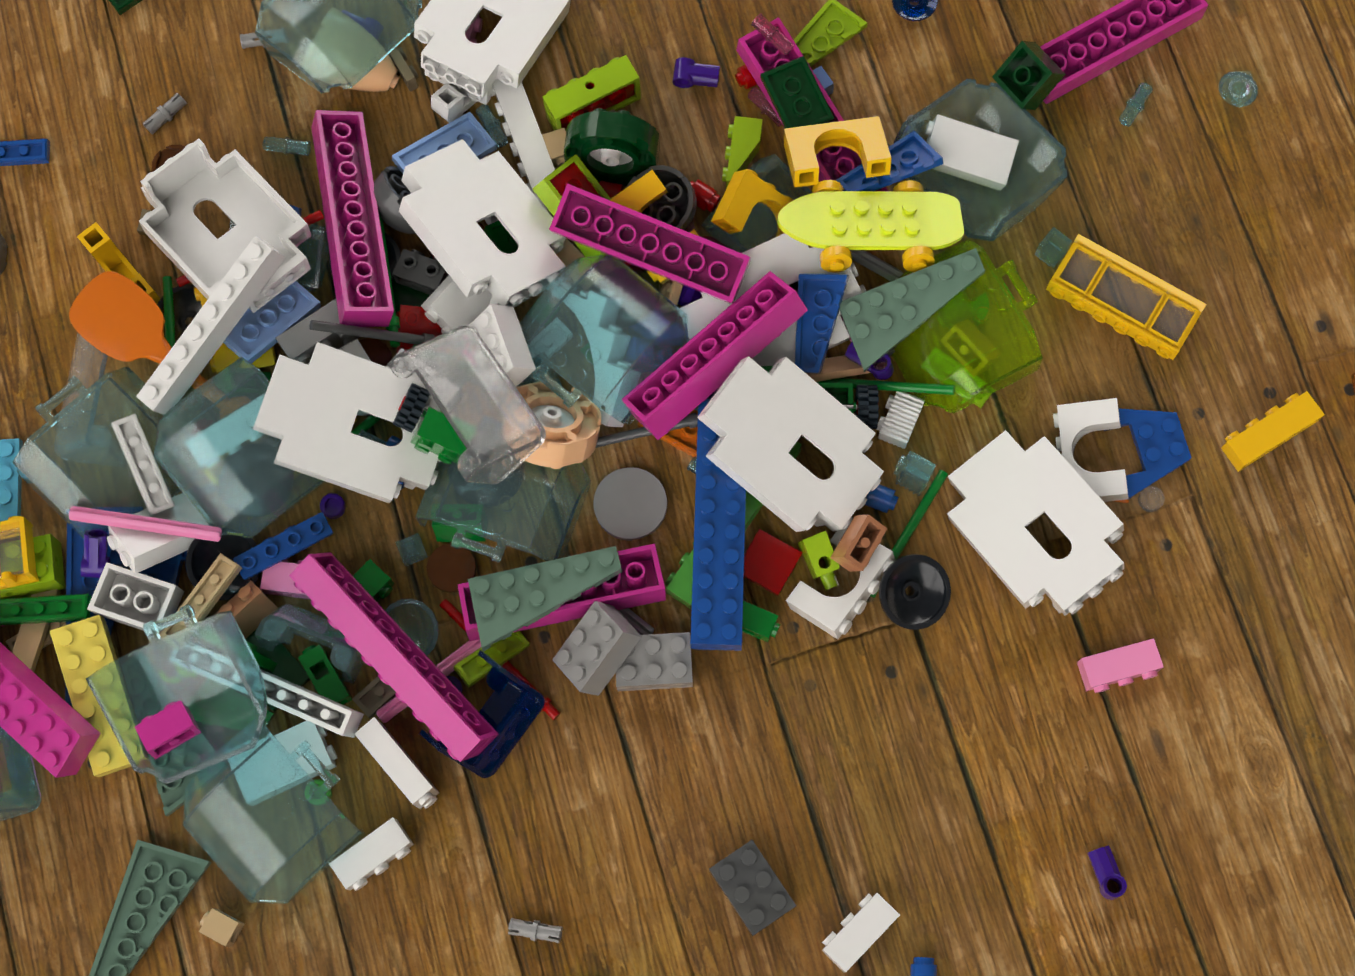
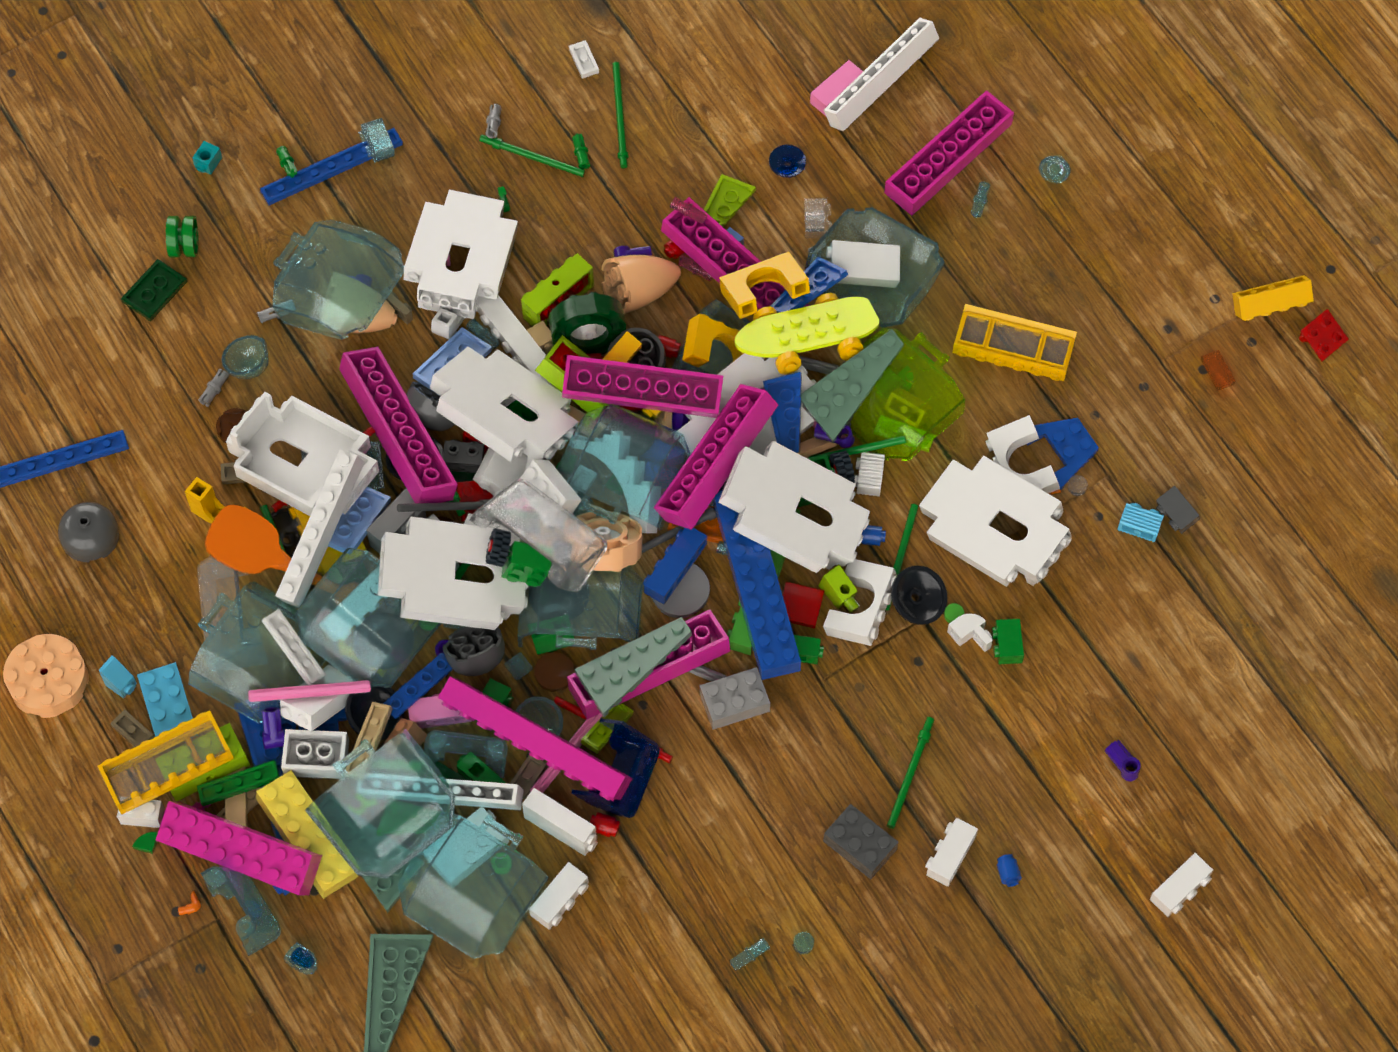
camera: 20 degrees left, 10 degrees down
dark pink brick [135,700,201,760] -> none
tan brick [199,908,245,947] -> none
clear light blue axle [263,137,311,156] -> none
light grey pin [508,918,563,943] -> none
light grey brick [552,601,642,696] -> none
lime slope [722,116,763,189] -> none
dark green tile [760,56,834,128] -> none
nougat brick [830,514,888,572] -> none
clear light blue brick [893,451,936,496] -> none
dark green brick [992,41,1066,110] -> none
clear light blue panel [1035,227,1072,269] -> none
bright pink brick [1077,638,1164,693] -> none
yellow brick [1221,391,1325,472] -> none
none -> clear light blue cylinder [221,336,269,380]
none -> rock [284,942,318,975]
none -> dark grey cylinder [443,626,505,676]
none -> red brick [589,812,621,837]
none -> light nougat cylinder [602,255,681,314]
none -> blue brick [643,528,707,605]
none -> clear brick [804,198,832,238]
none -> green bar [887,717,935,829]
none -> bright green tile [944,603,964,623]
none -> white brick [947,614,993,652]
none -> green brick [991,619,1024,664]
none -> medium azure brick [1117,503,1164,542]
none -> dark grey brick [1156,486,1200,534]

